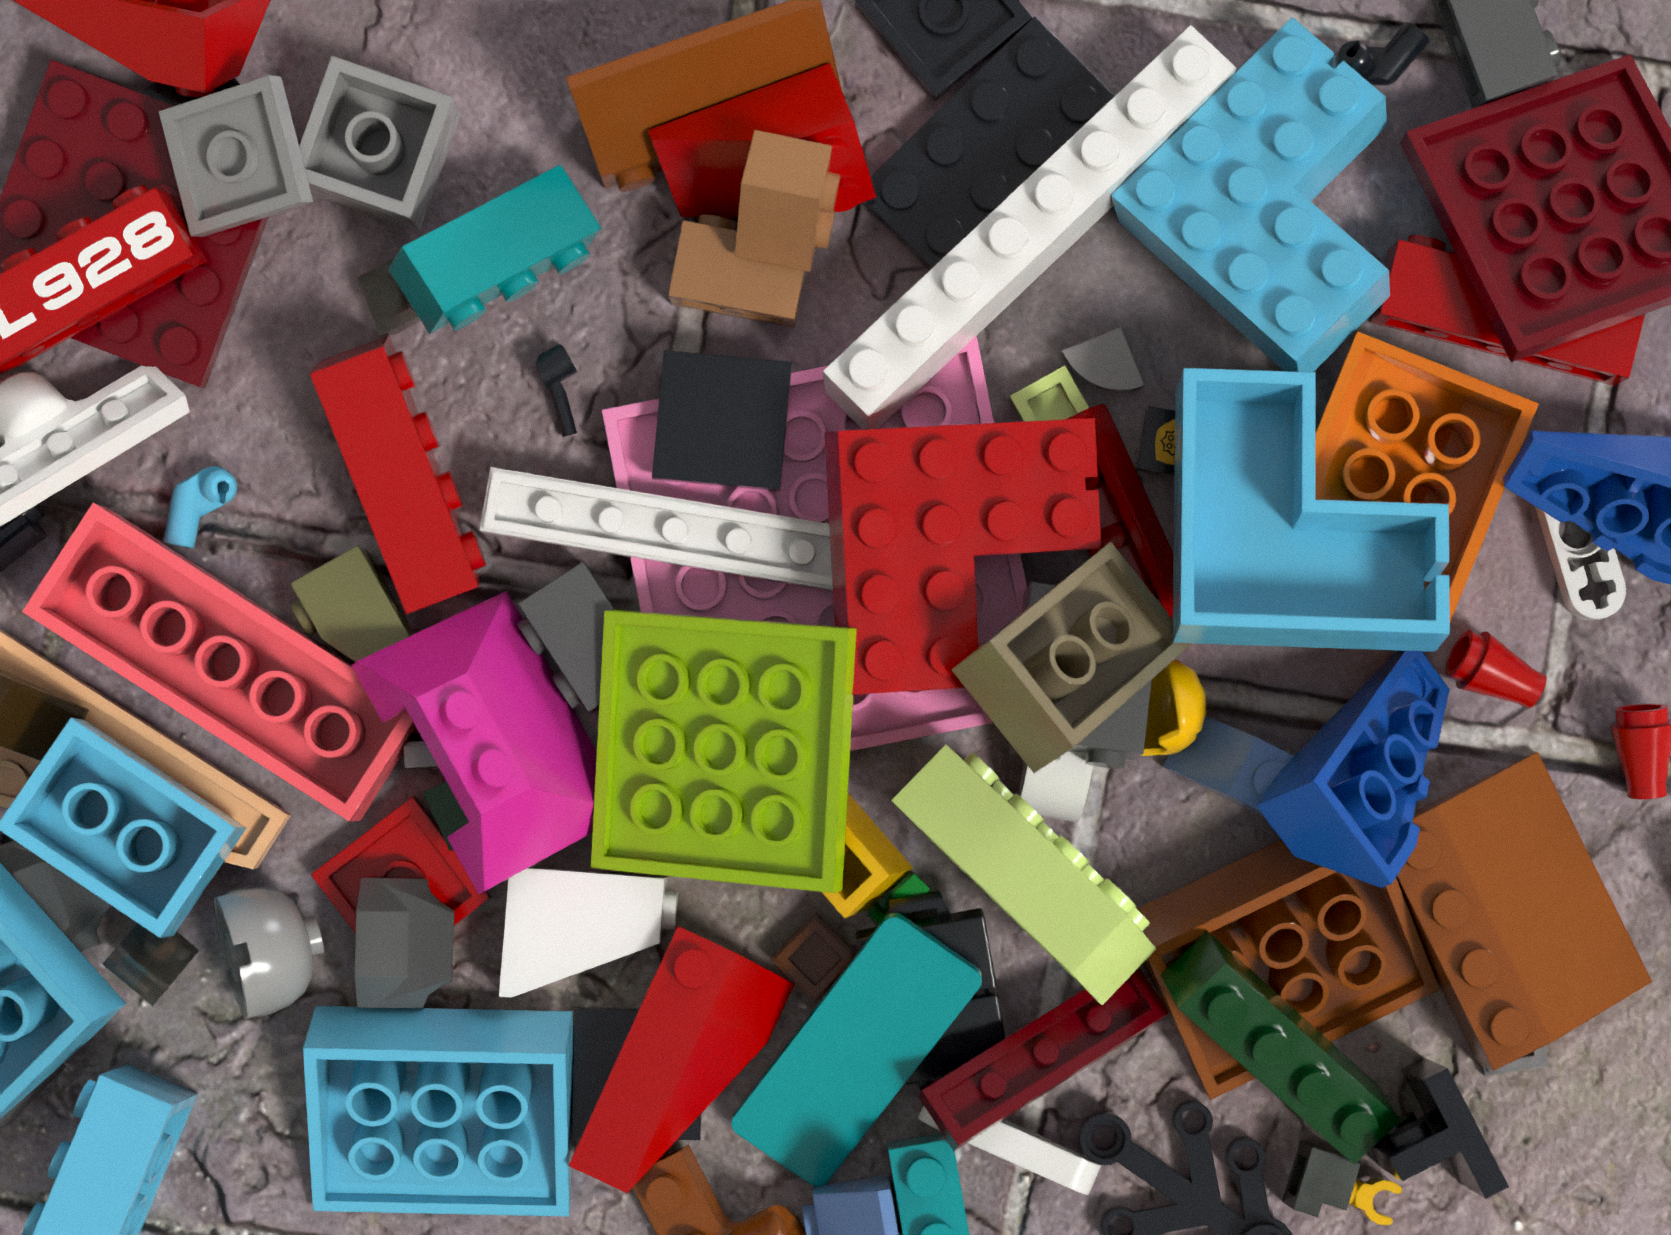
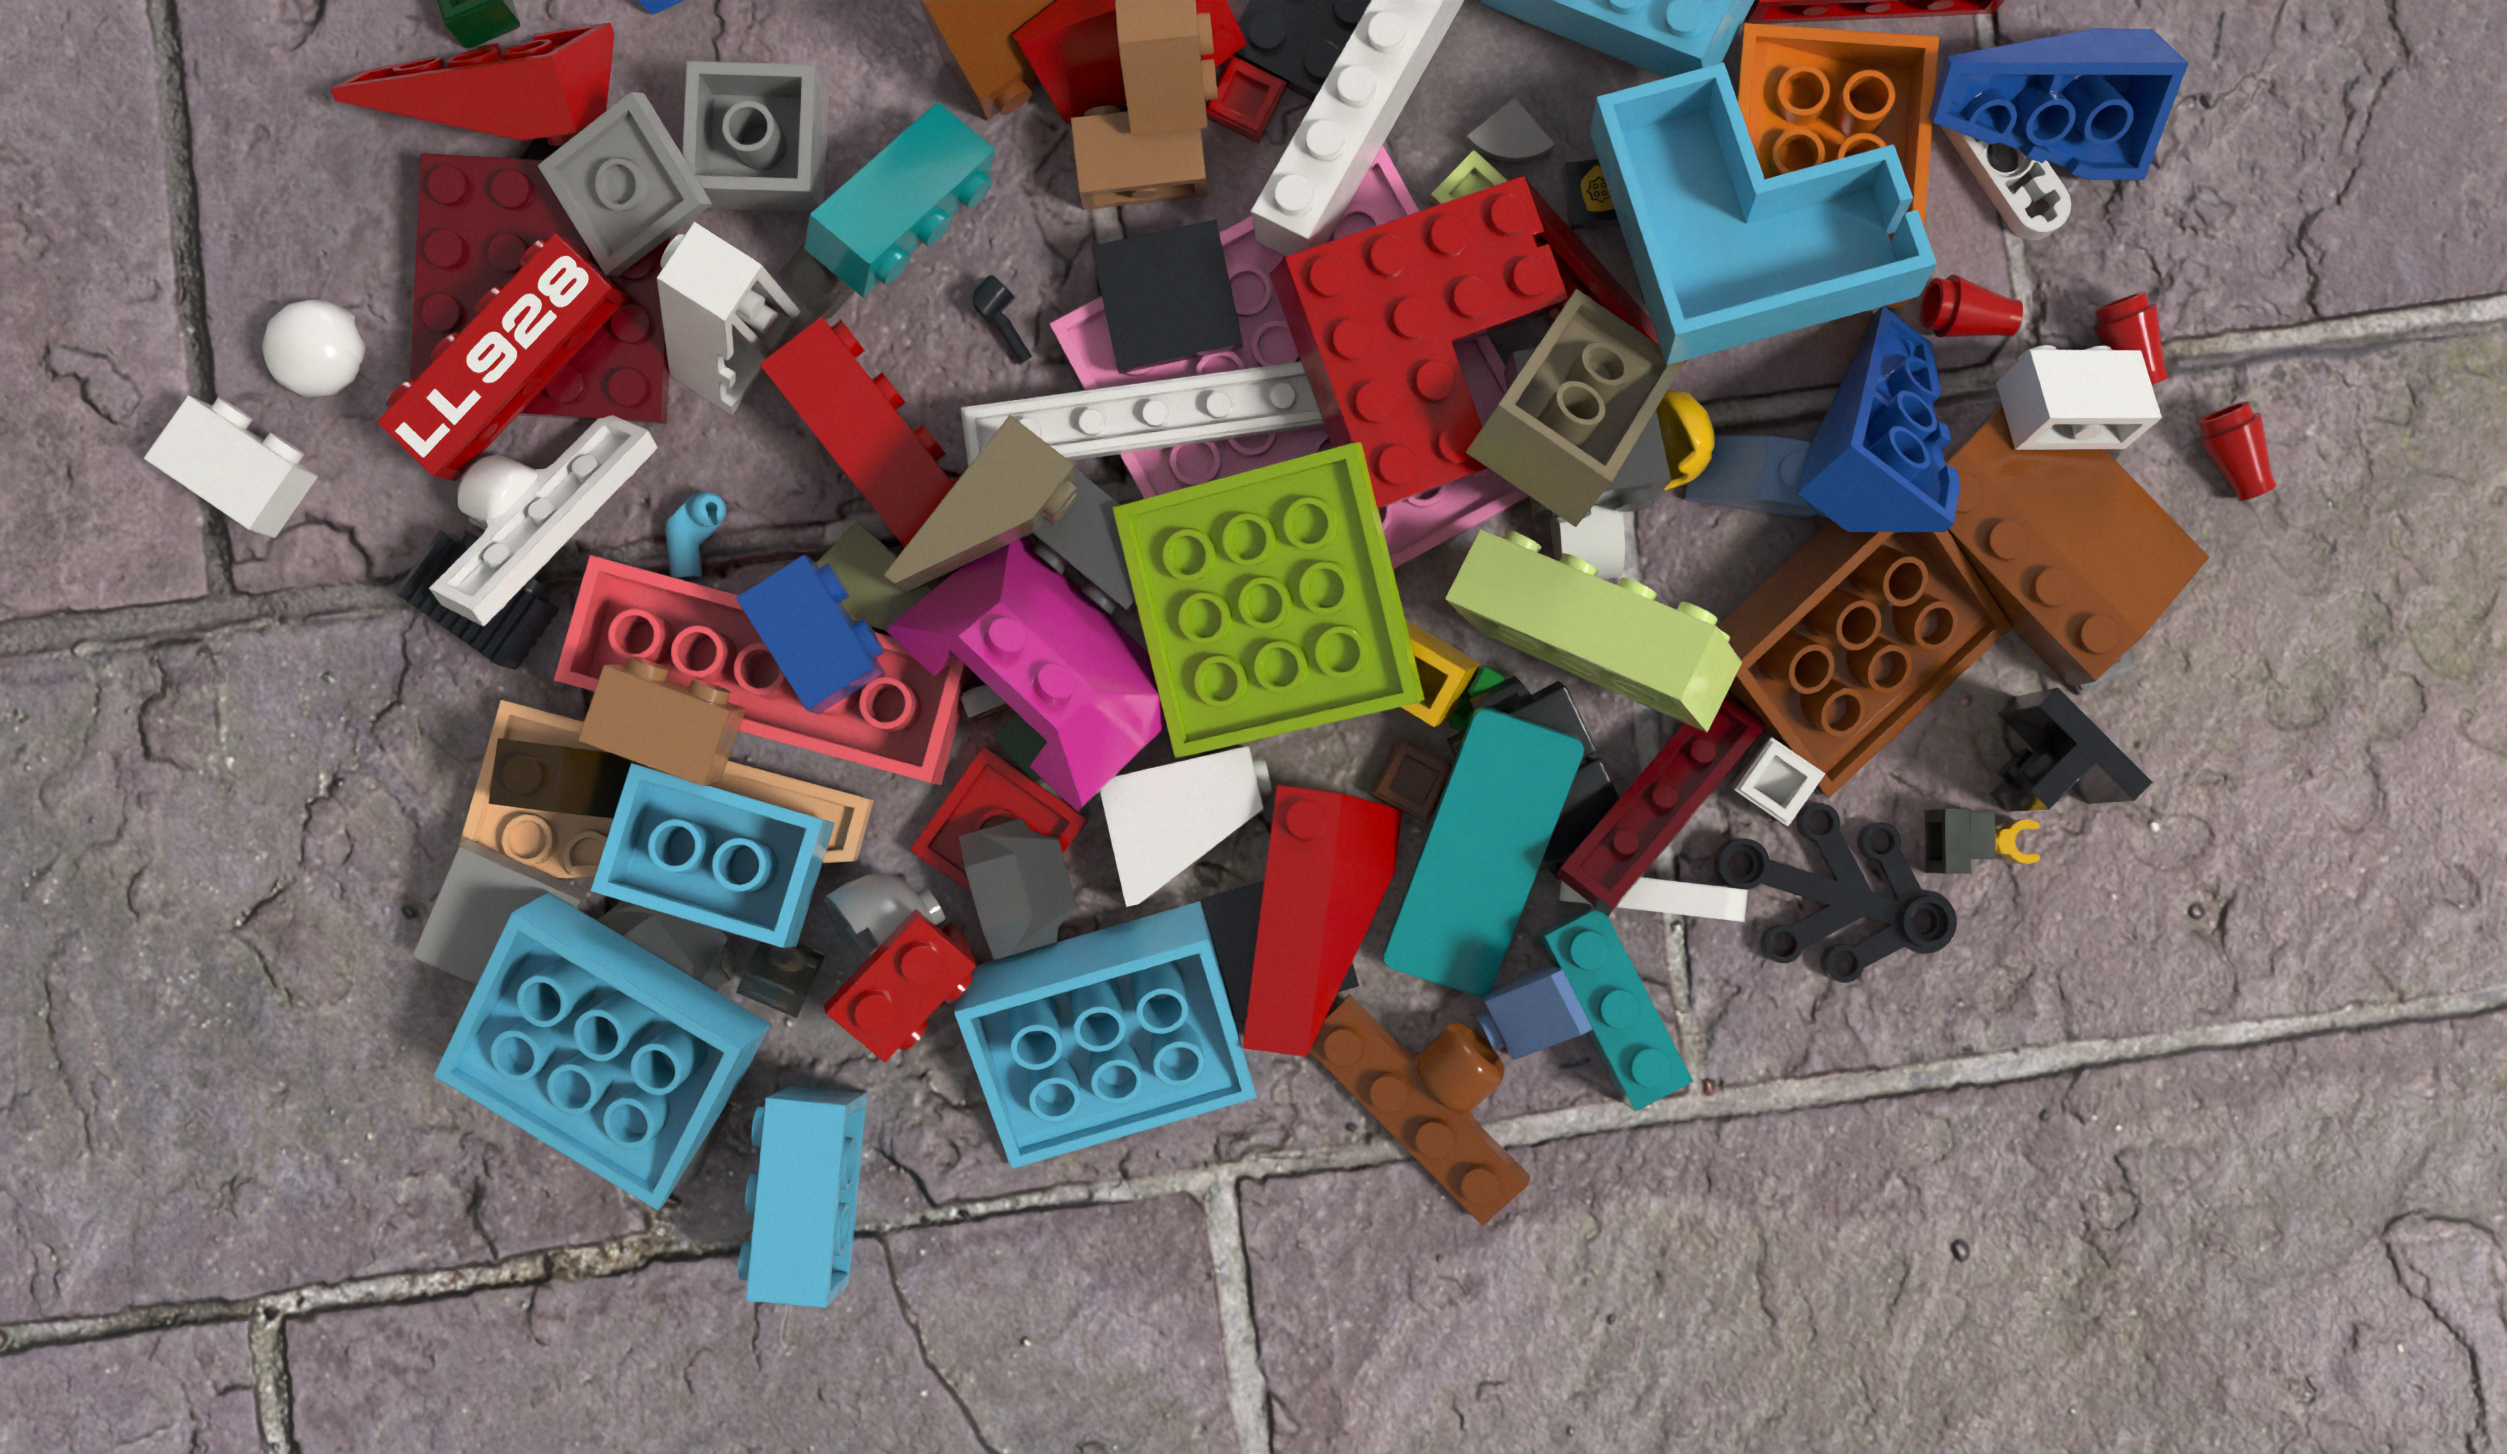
camera: 15 degrees left, 0 degrees up
dark green brick [1161,930,1401,1164] -> none
none -> medium nougat brick [578,656,746,787]
none -> white wedge [657,222,801,415]
none -> blue brick [736,555,885,714]
none -> red bracket [824,908,977,1063]
none -> dark tan slope [884,415,1078,592]
none -> red tile [1206,56,1287,144]
none -> white slope [1730,737,1825,826]
none -> white brick [1996,345,2162,450]

